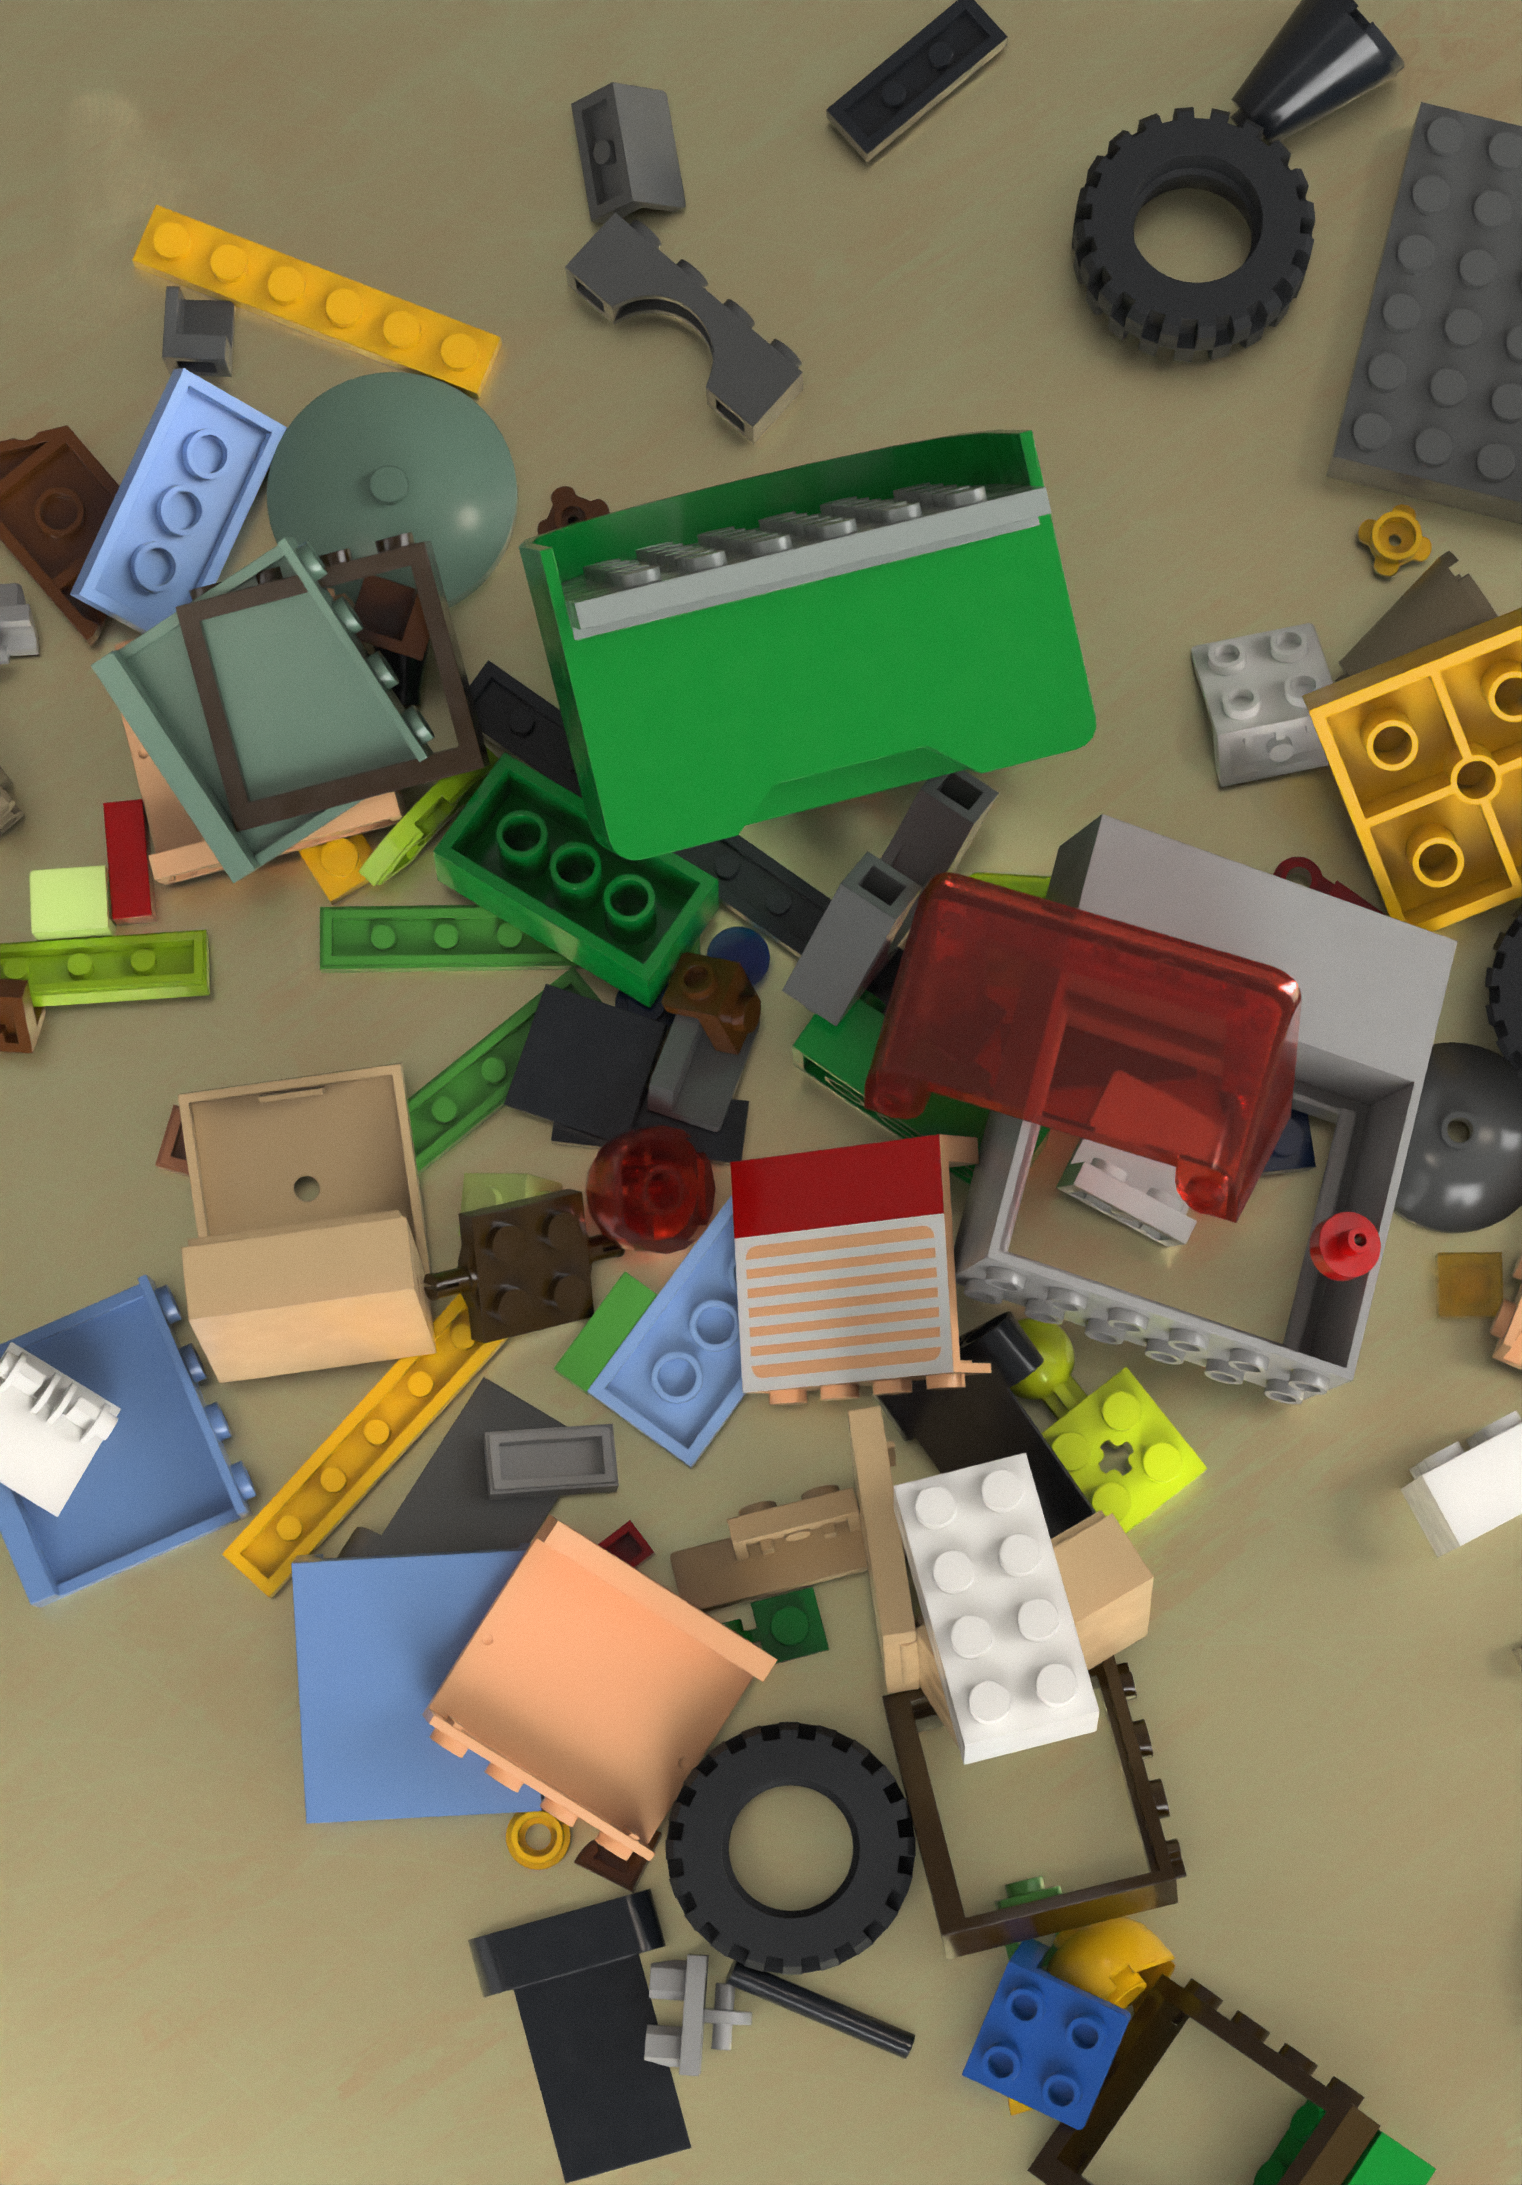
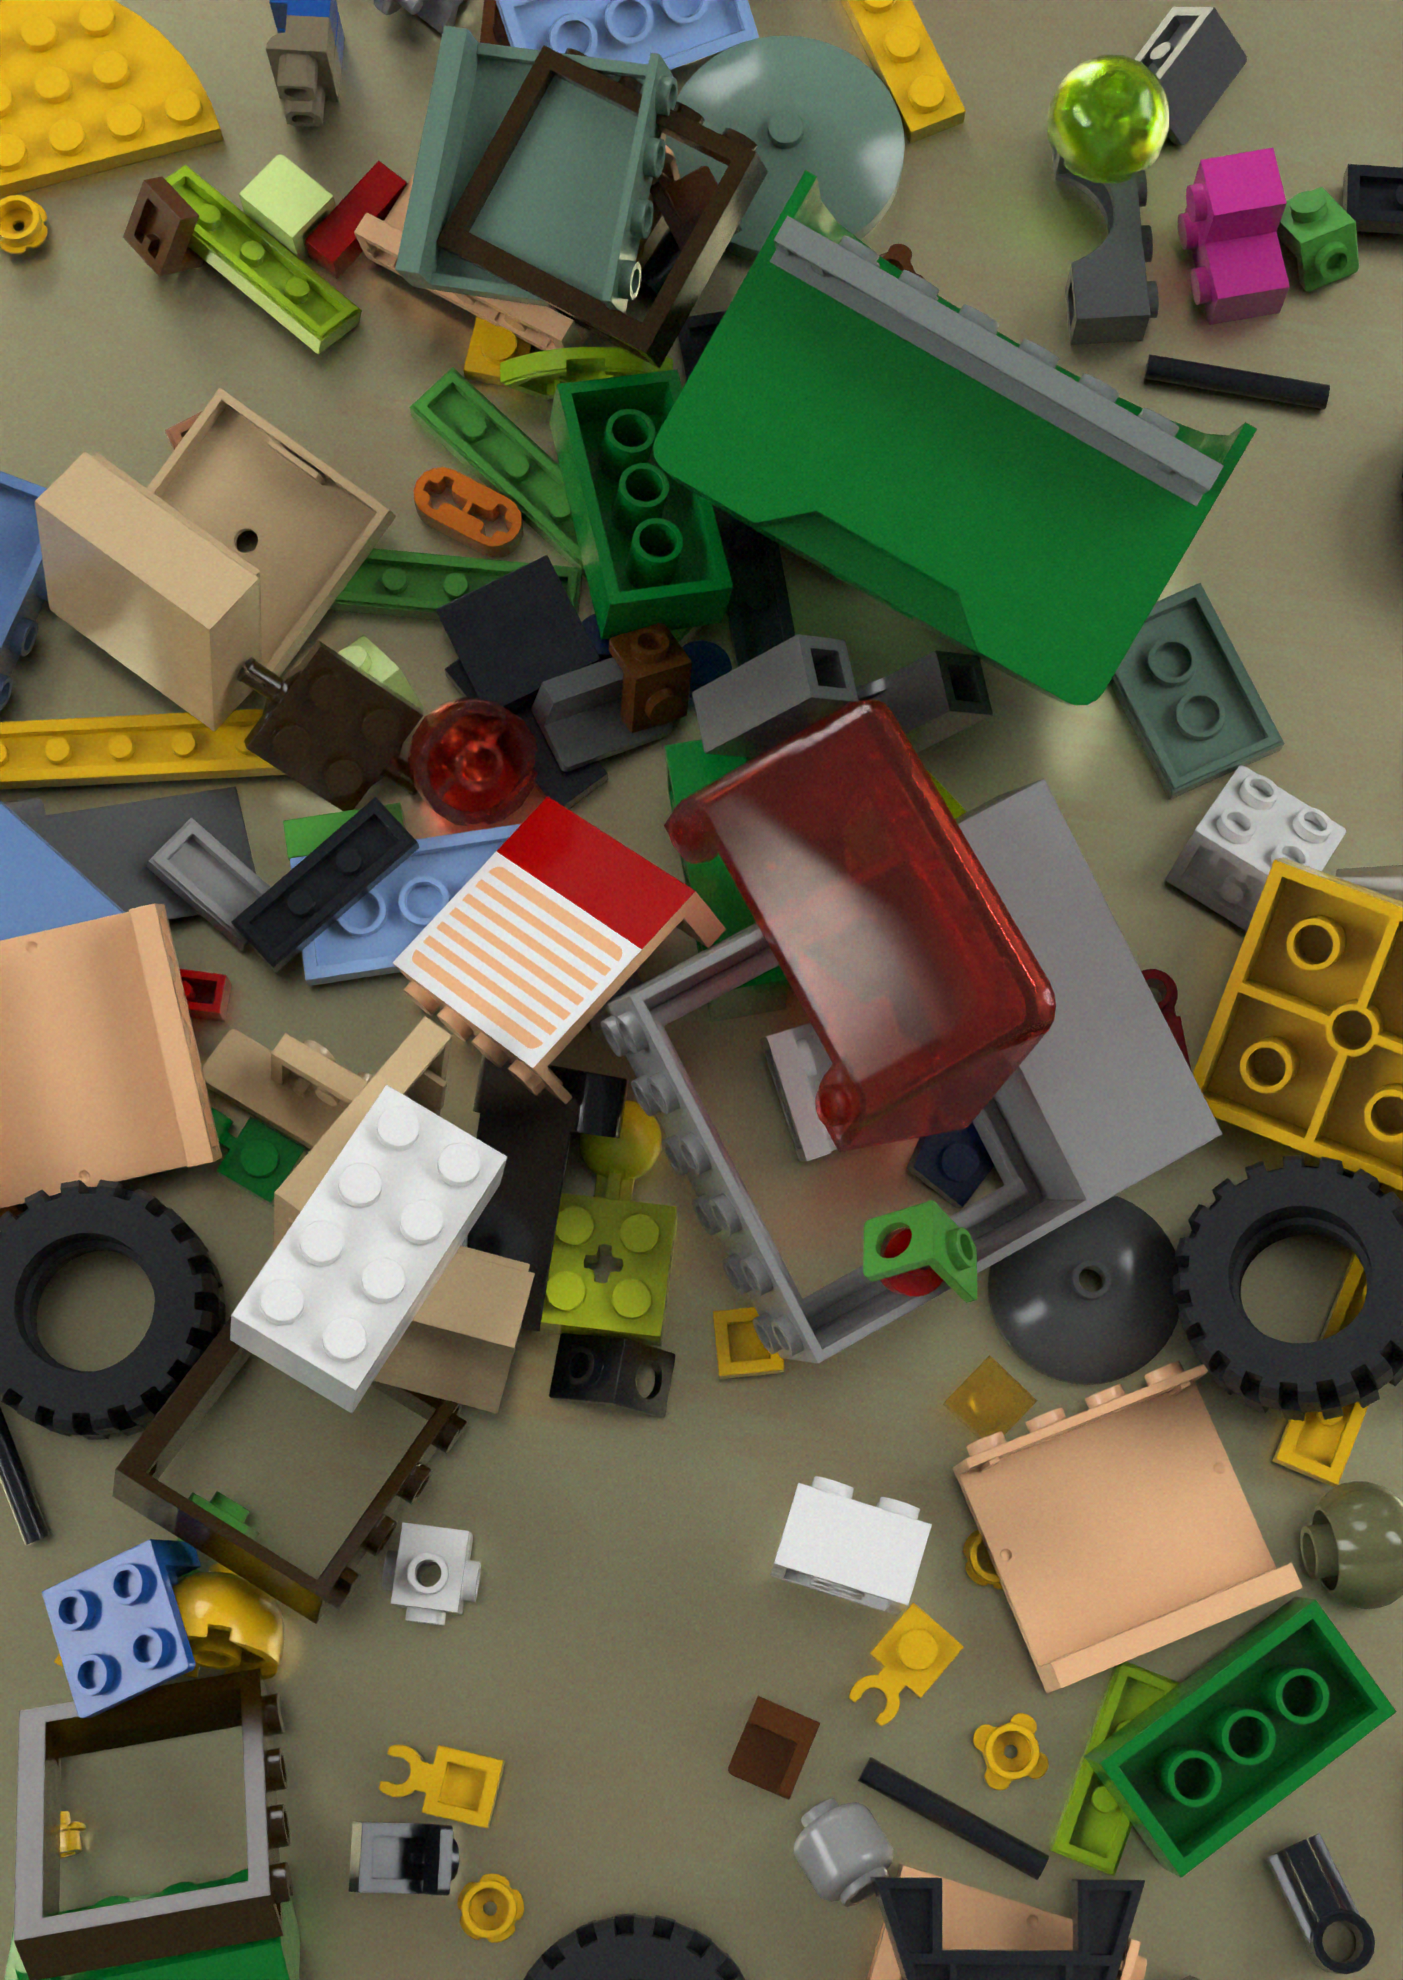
camera: 40 degrees right, 5 degrees down
none -> black tile [231,797,419,973]
none -> bracket [349,1821,459,1896]
none -> yellow plate [379,1745,505,1828]
none -> white brick [382,1522,481,1626]
none -> orange beam [413,467,524,558]
none -> yellow plate [457,1874,524,1943]
none -> black bracket [549,1333,675,1418]
none -> yellow plate [713,1307,785,1379]
none -> bright green bracket [863,1200,977,1303]
none -> clear neon green cylinder [1047,54,1169,183]
none -> sand green tile [1110,583,1285,800]
none -> black bar [1144,354,1330,409]
none -> dark pink brick [1178,148,1290,325]
none -> bright green bracket [1276,187,1359,292]

